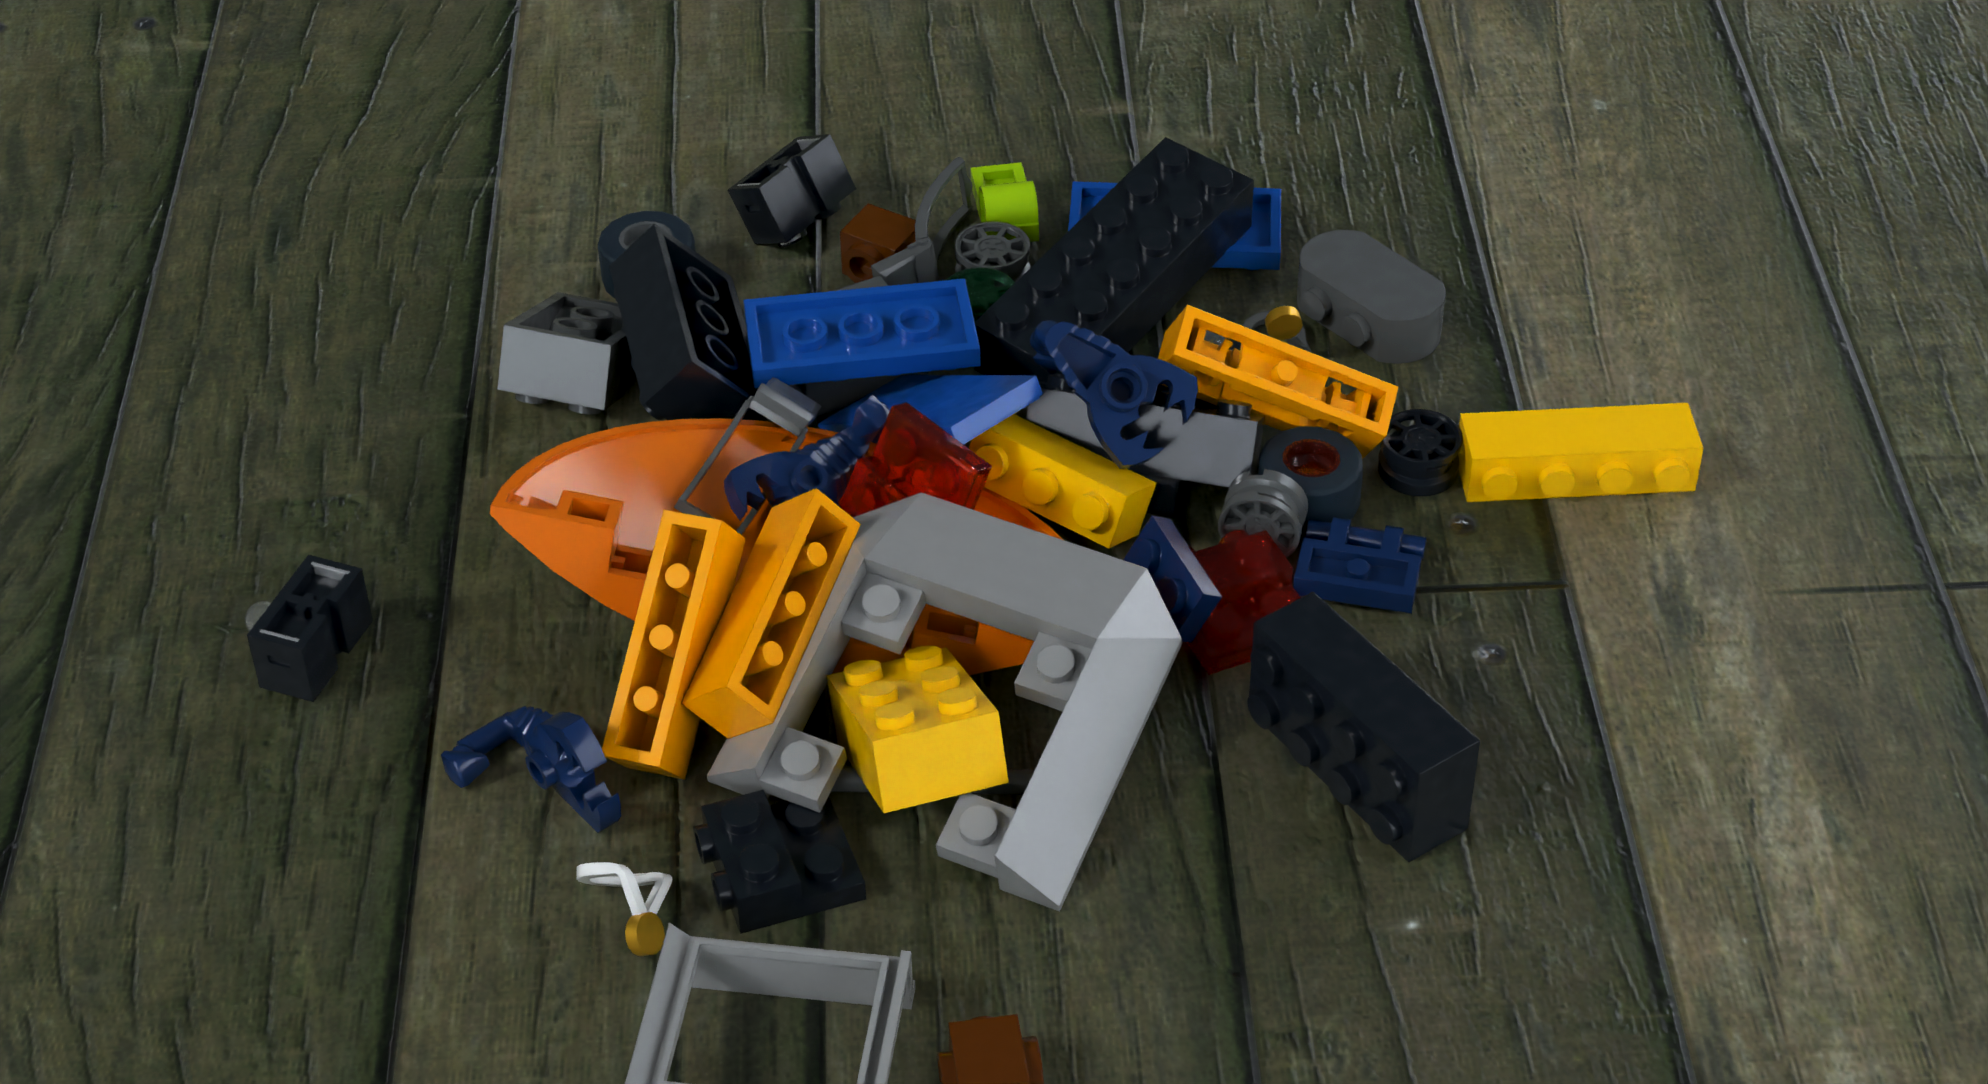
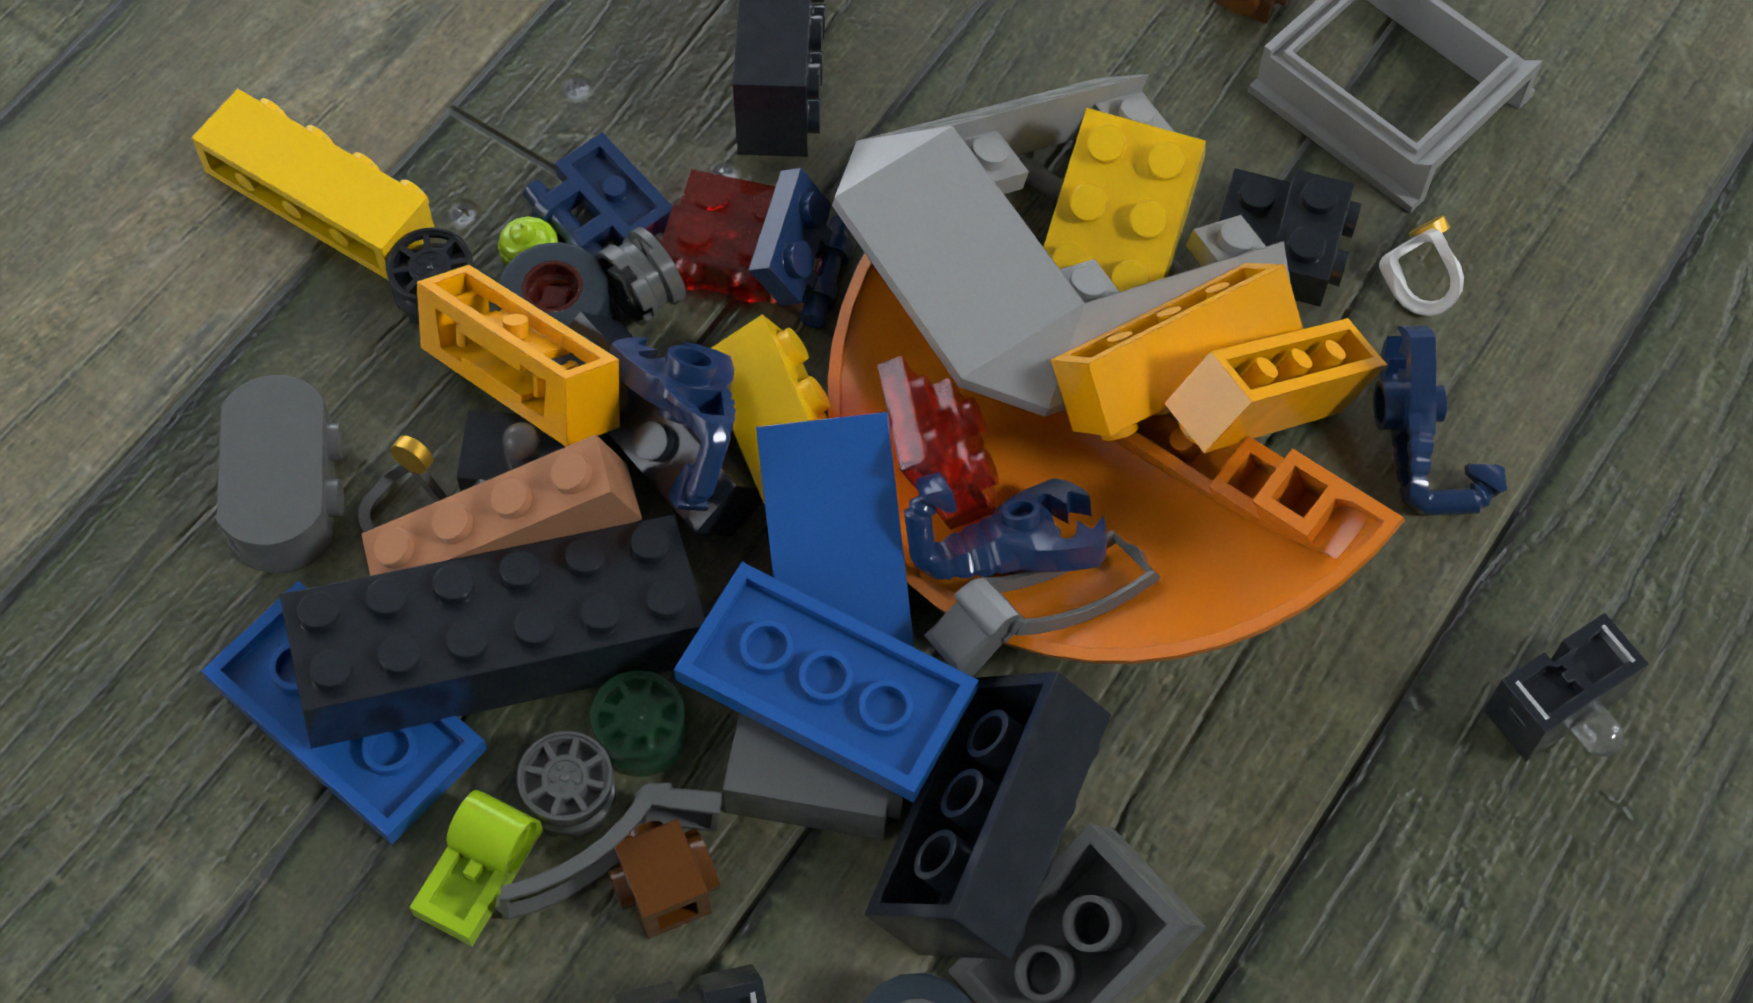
camera: 145 degrees left, 20 degrees up
none -> nougat brick [361,435,642,576]
none -> lime plate [498,216,558,266]

